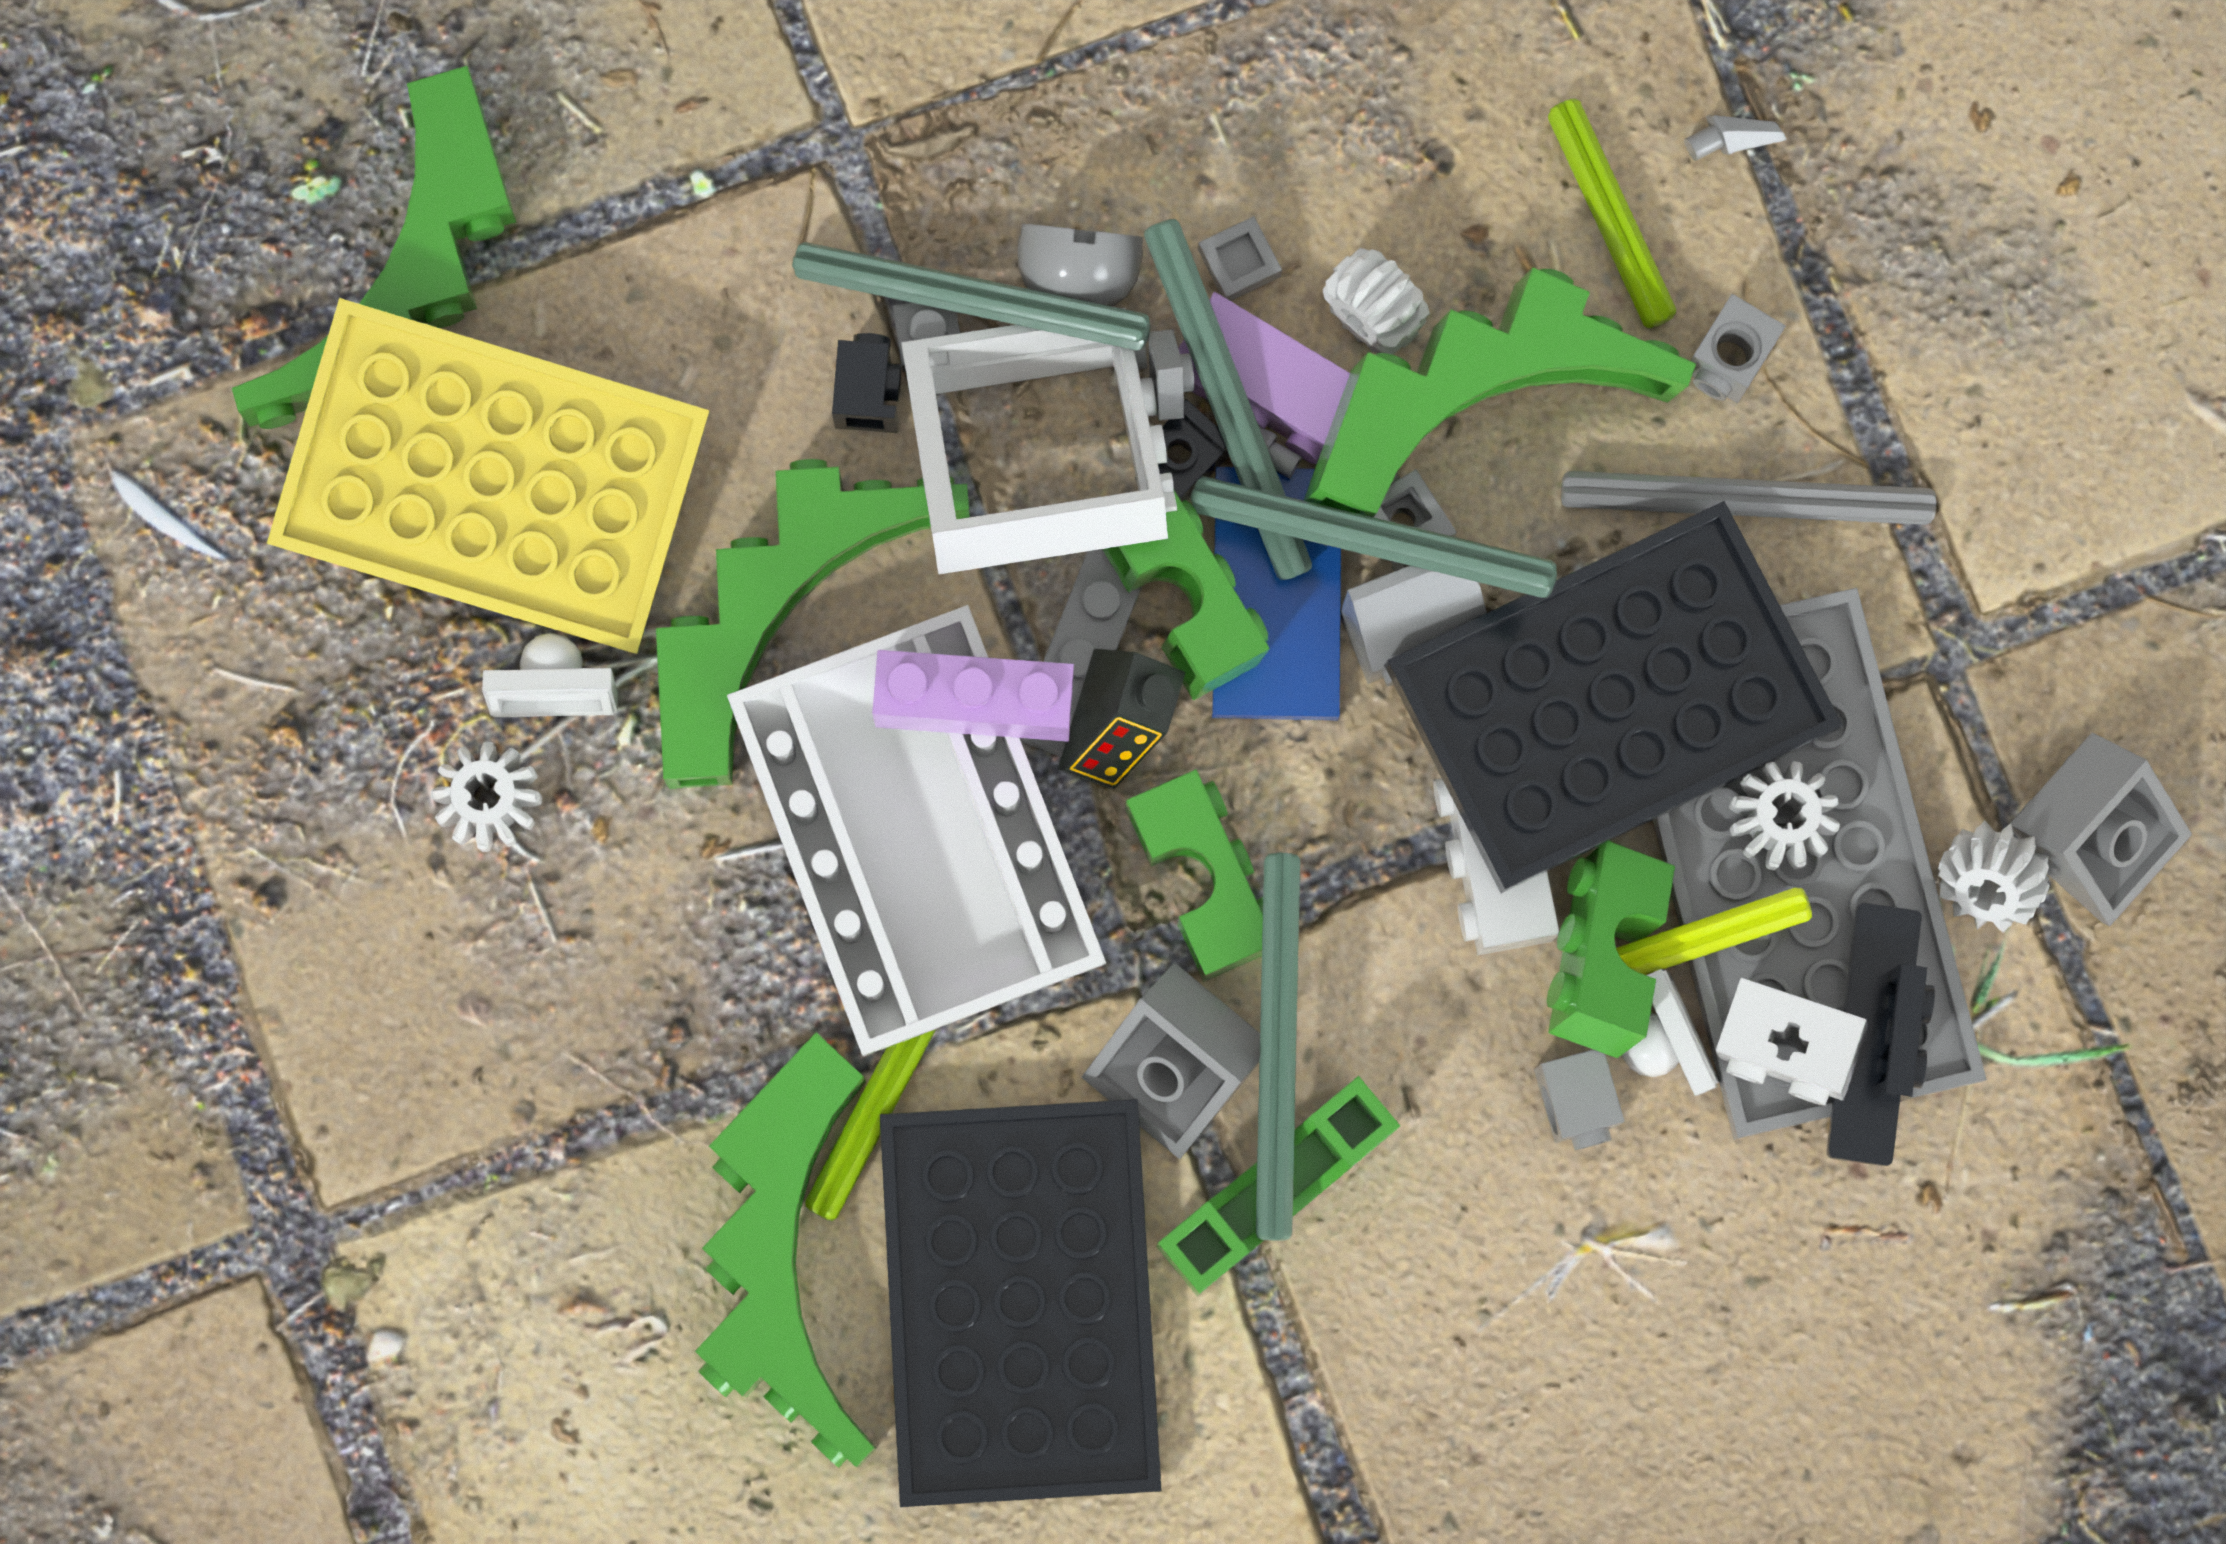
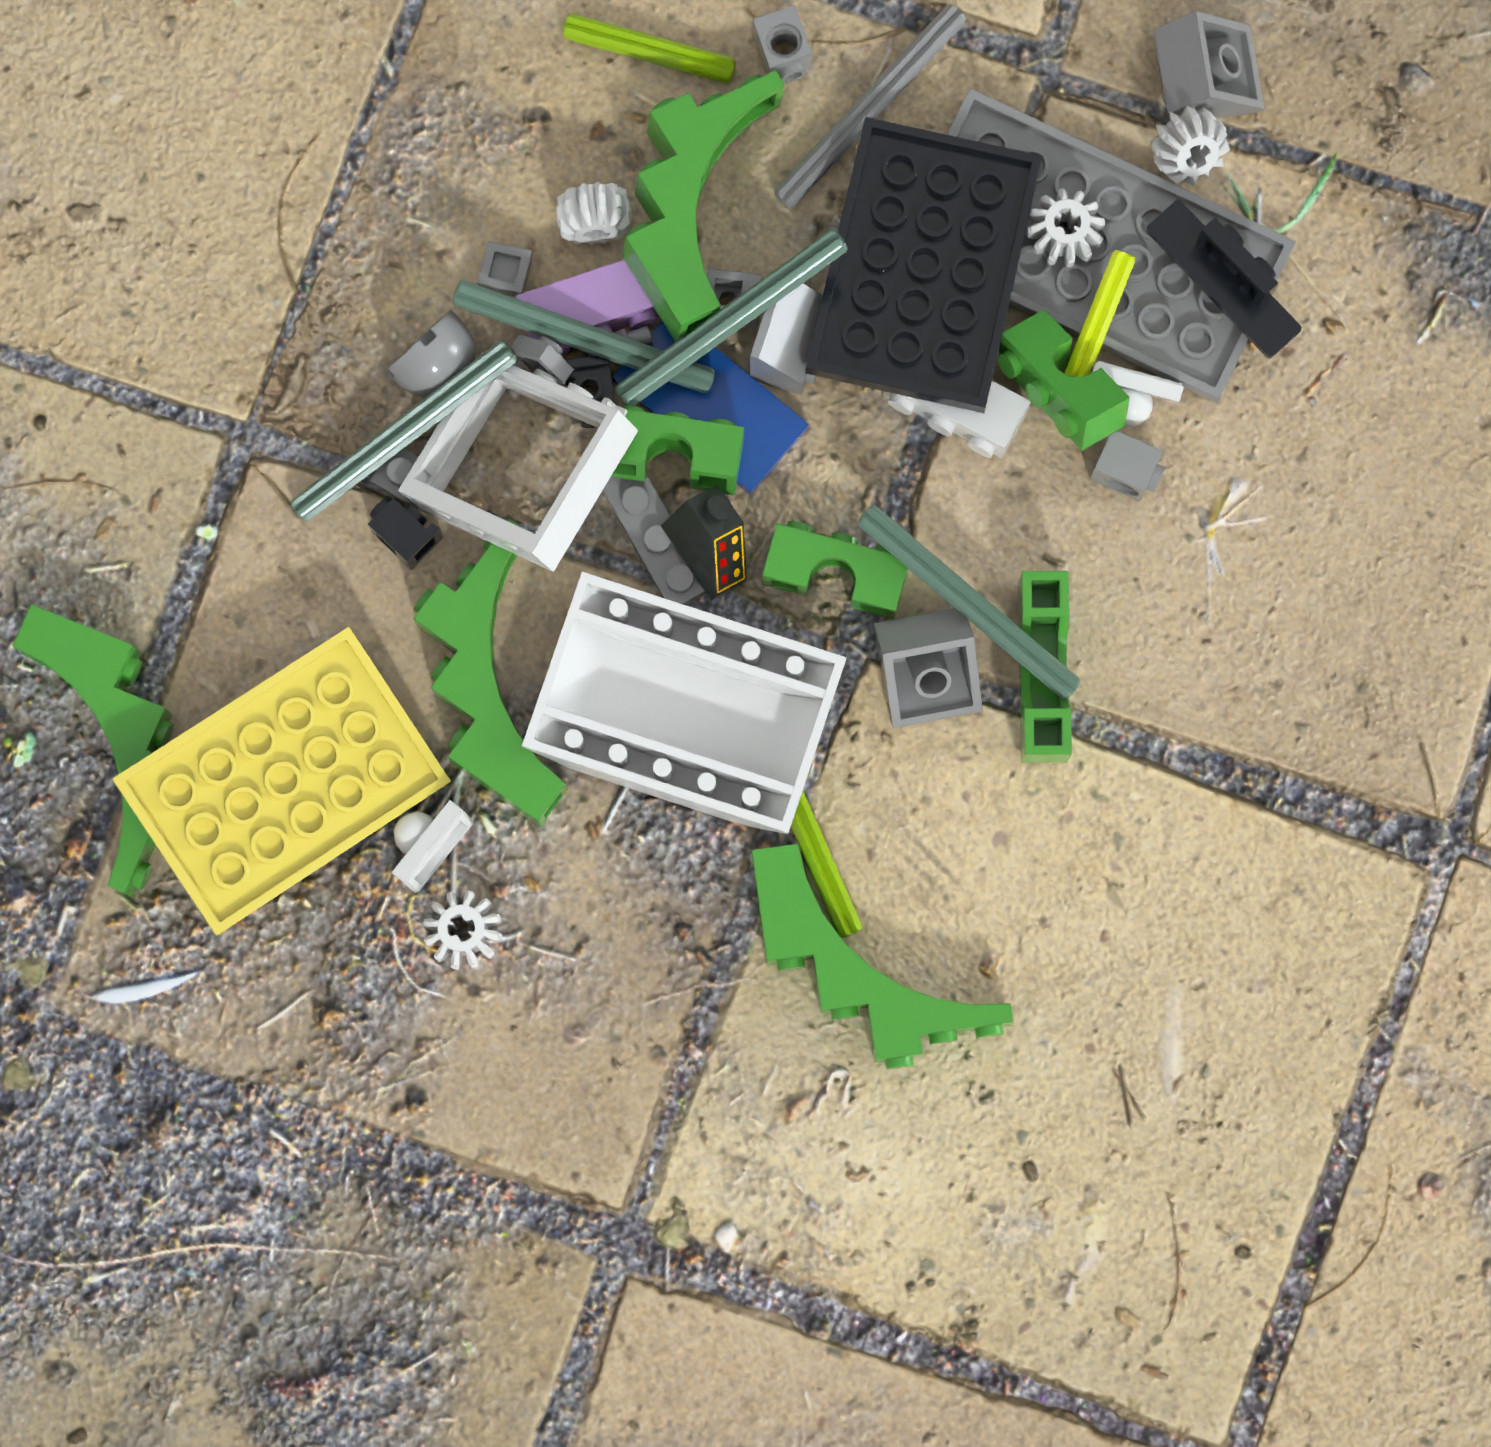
camera: 45 degrees left, 0 degrees up
lavender brick [872,650,1074,742] -> none
black plate [880,1099,1162,1507] -> none
white brick [1716,978,1869,1106] -> none

